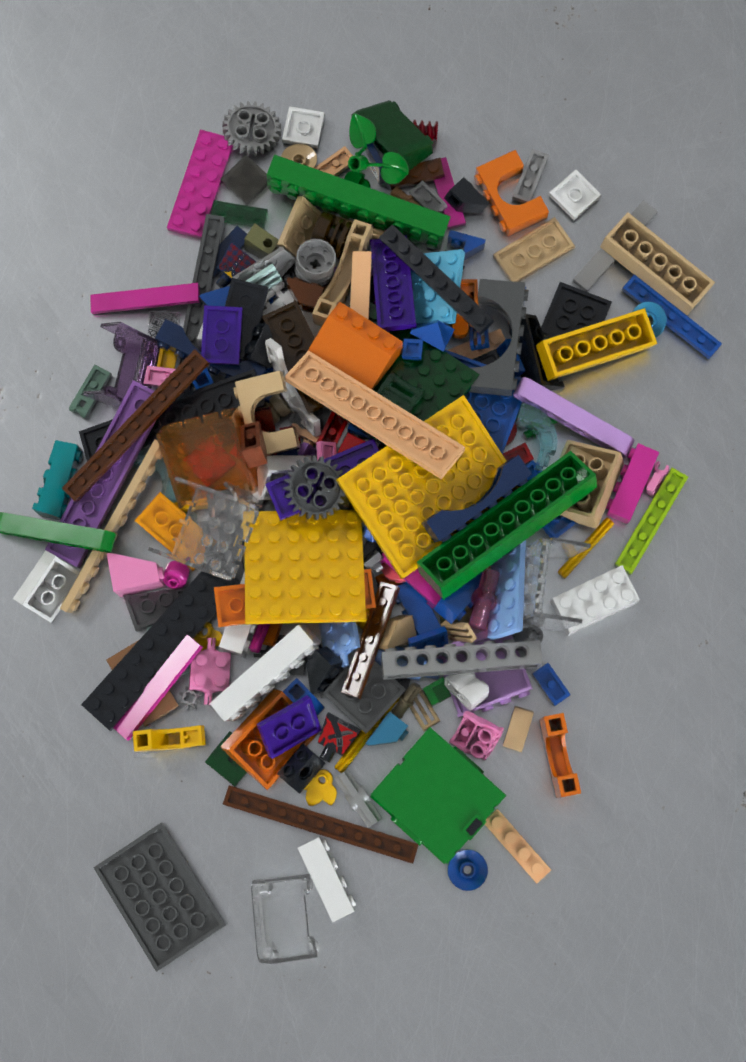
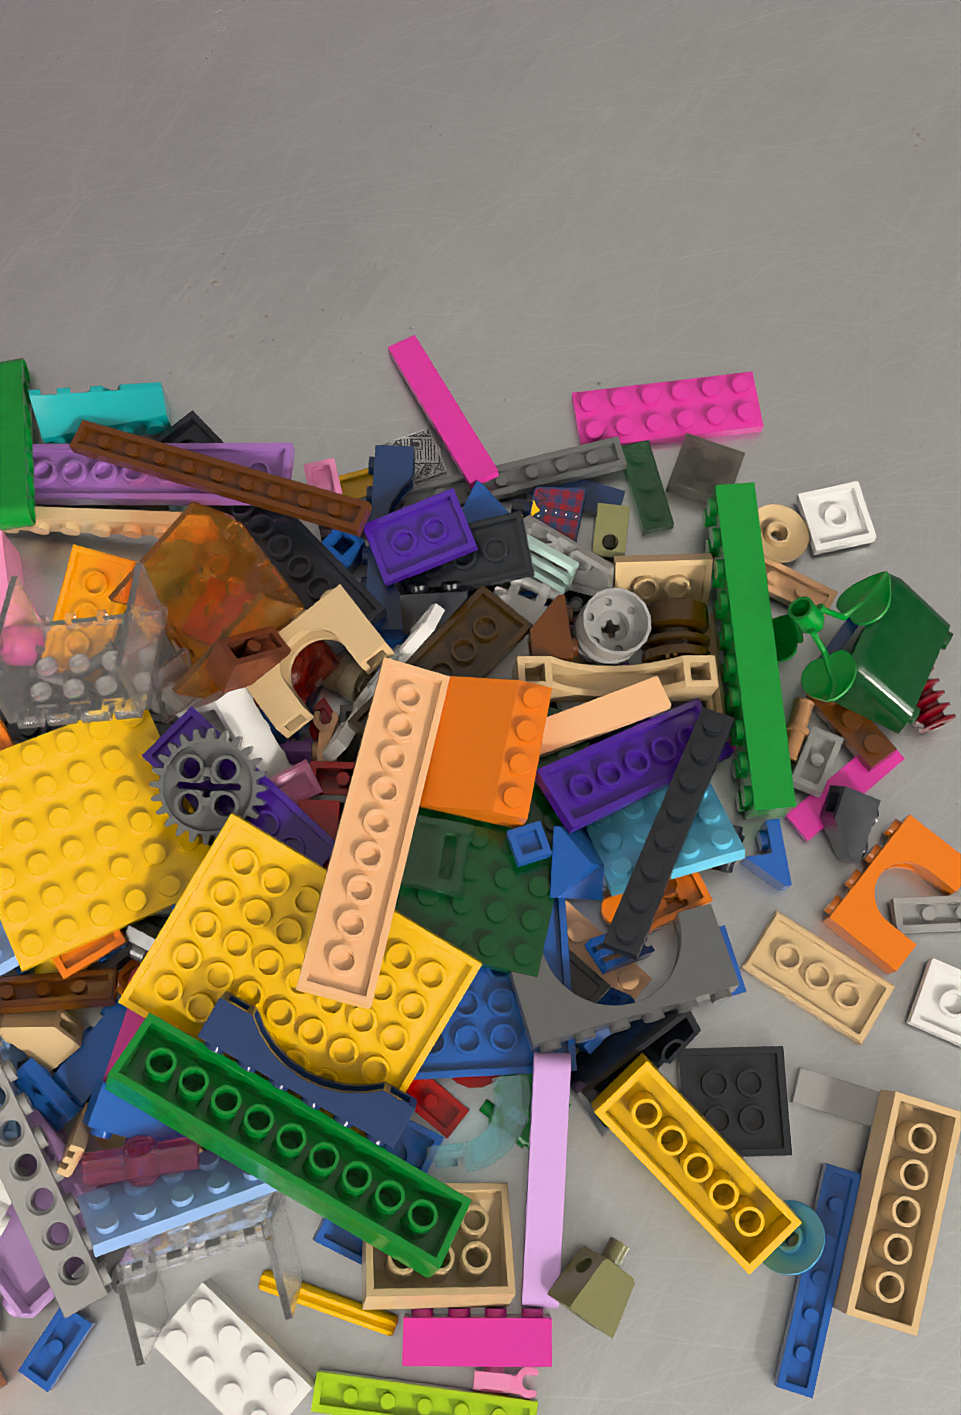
camera: 60 degrees right, 5 degrees down
sand green plate [69,364,112,419] -> none
clear purple windscreen [83,322,160,407] -> none
light grey gear [222,101,281,156] -> none
none -> olive torso [547,1237,635,1339]

